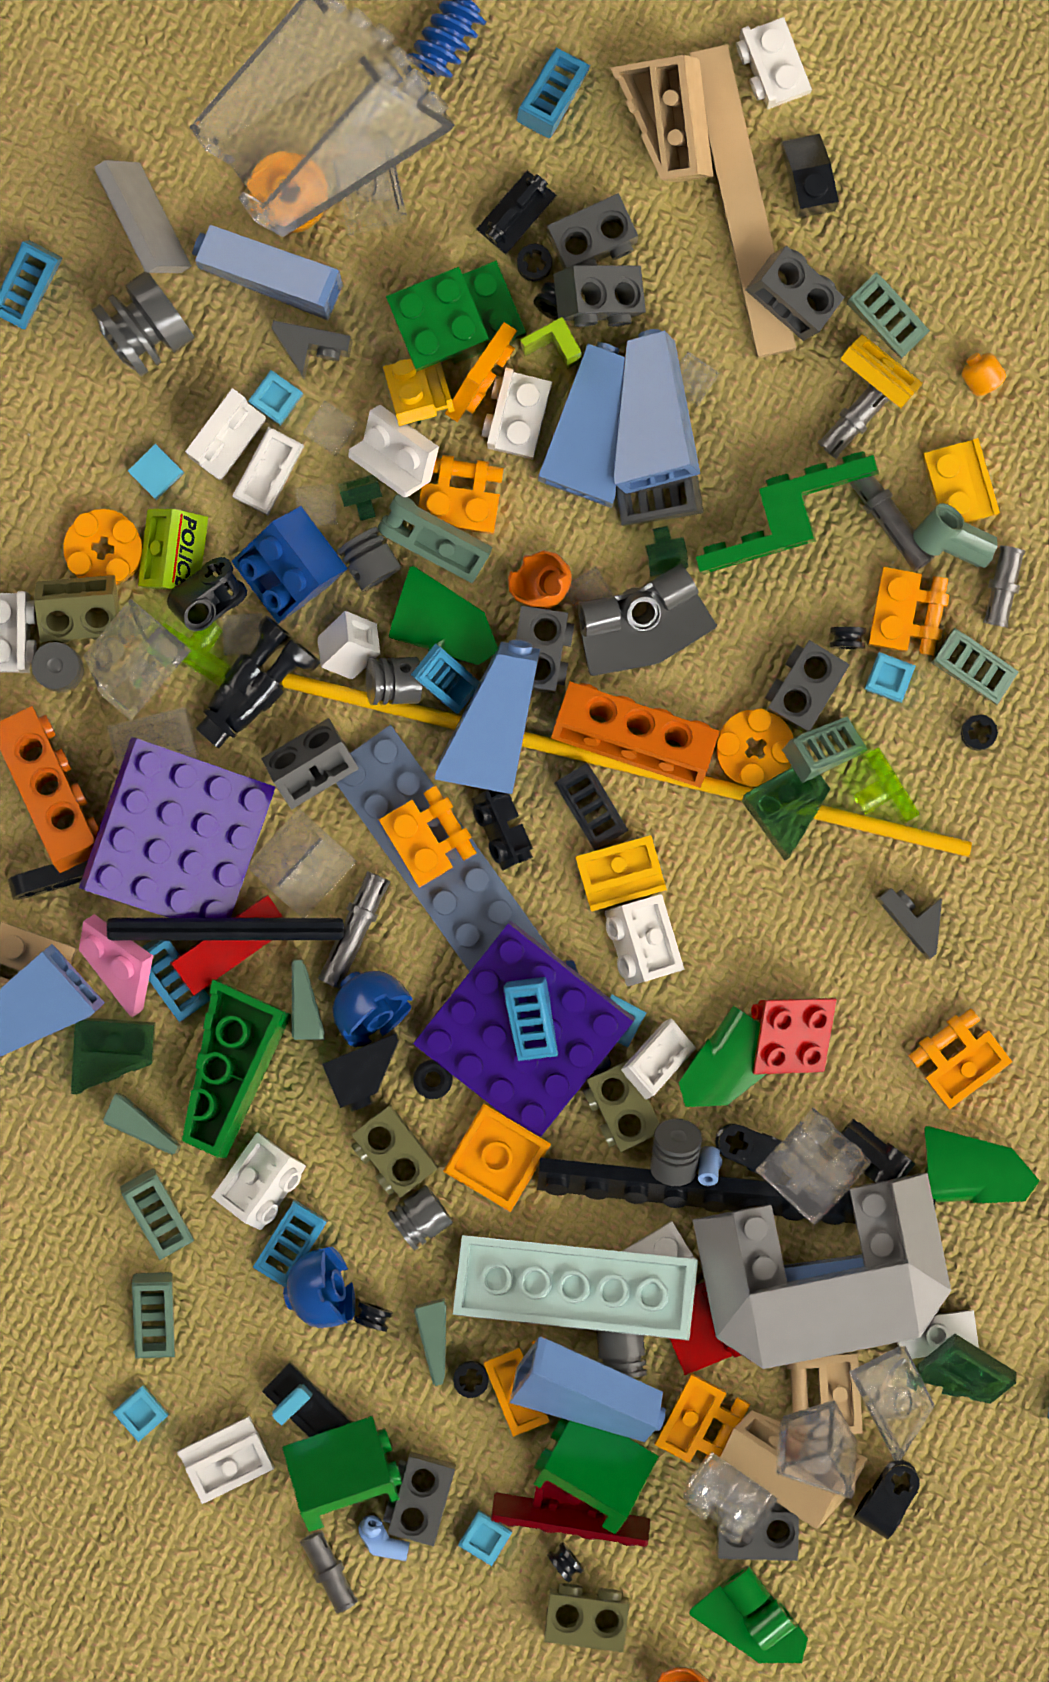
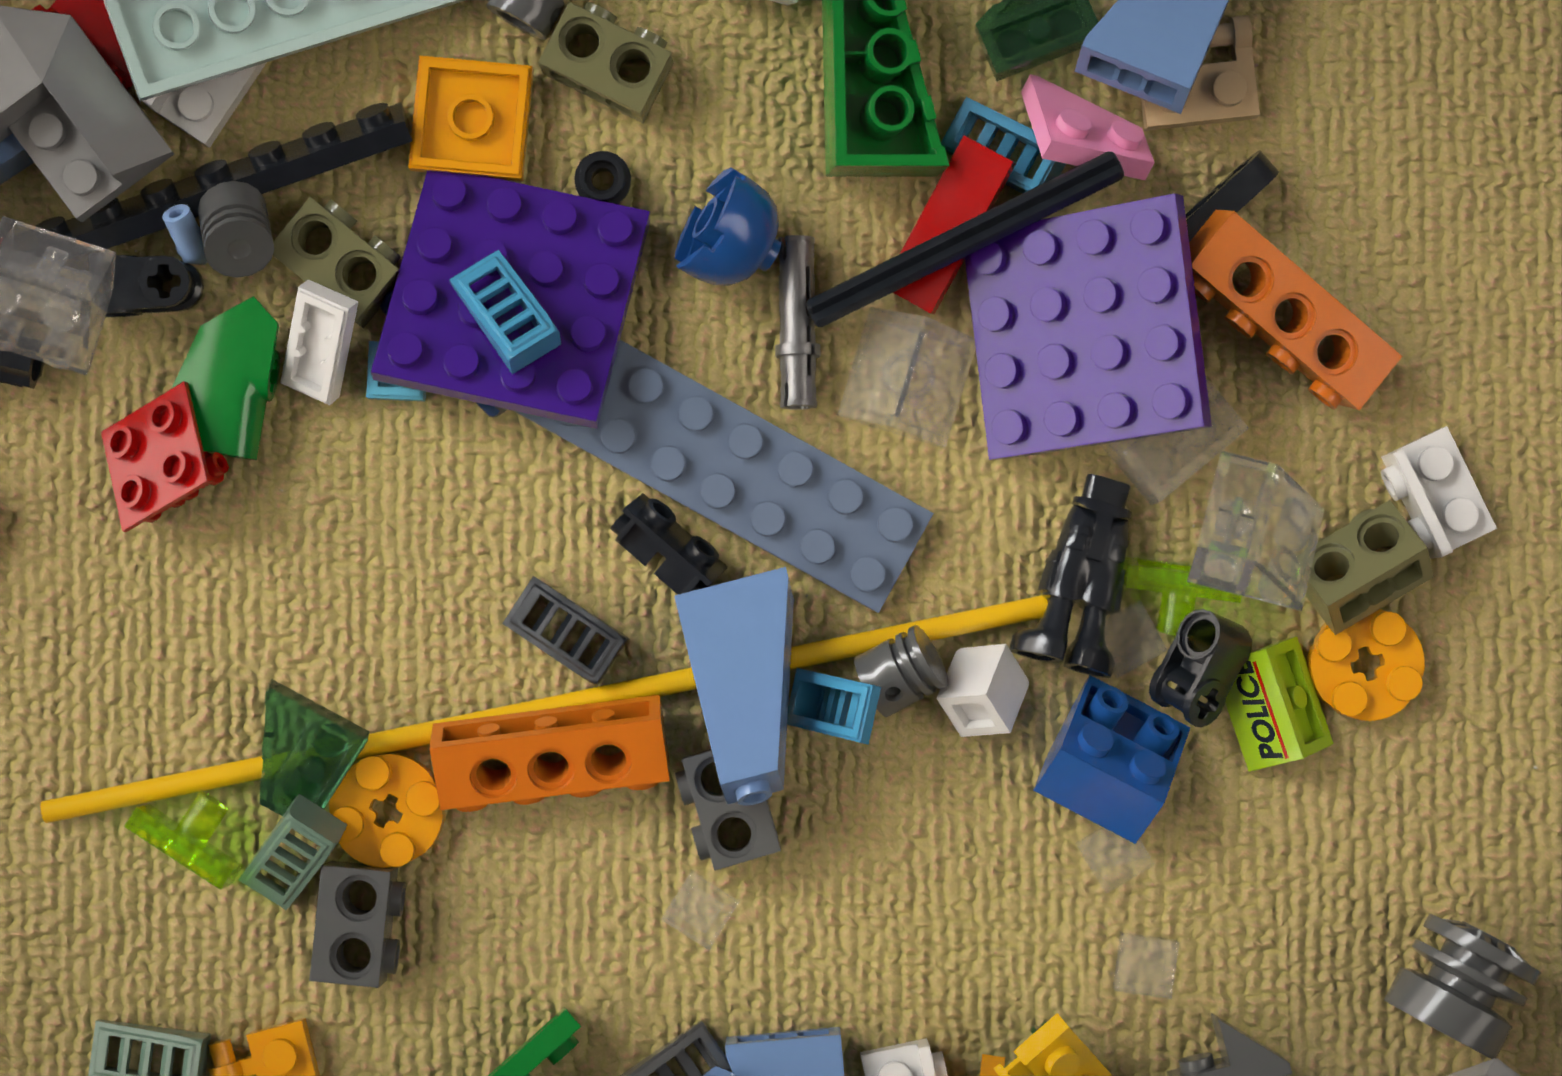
camera: 155 degrees right, 0 degrees up
dark grey piece [31,642,84,693] -> none
medium azure tile [128,444,184,500] -> none
white bracket [185,388,266,480] -> none
white plate [232,427,304,516] -> none
medium azure tile [248,370,303,426] -> none
dark grey brick [261,718,359,810] -> none
sand green slope [292,960,325,1040] -> none
black slope [322,1033,400,1112] -> none
dark grey piece [337,527,402,592] -> none
clear green tile [338,475,382,521] -> none
white bracket [348,405,439,497] -> none
sand green plate [378,494,493,584] -> none
light orange plate [379,785,477,888] -> none
green panel [389,566,498,666] -> none
light orange plate [418,455,504,535] -> none
orange hair [508,550,572,609] -> none
yellow plate [575,835,667,912] -> none
dark grey panel [578,563,717,676] -> none
white bracket [605,894,685,986] -> none
clear green tile [645,526,688,577] -> none
black bush [830,627,866,649] -> none
medium azure tile [864,652,916,703] -> none
dark grey slope [876,888,942,959] -> none
black bush [960,714,998,751] -> none

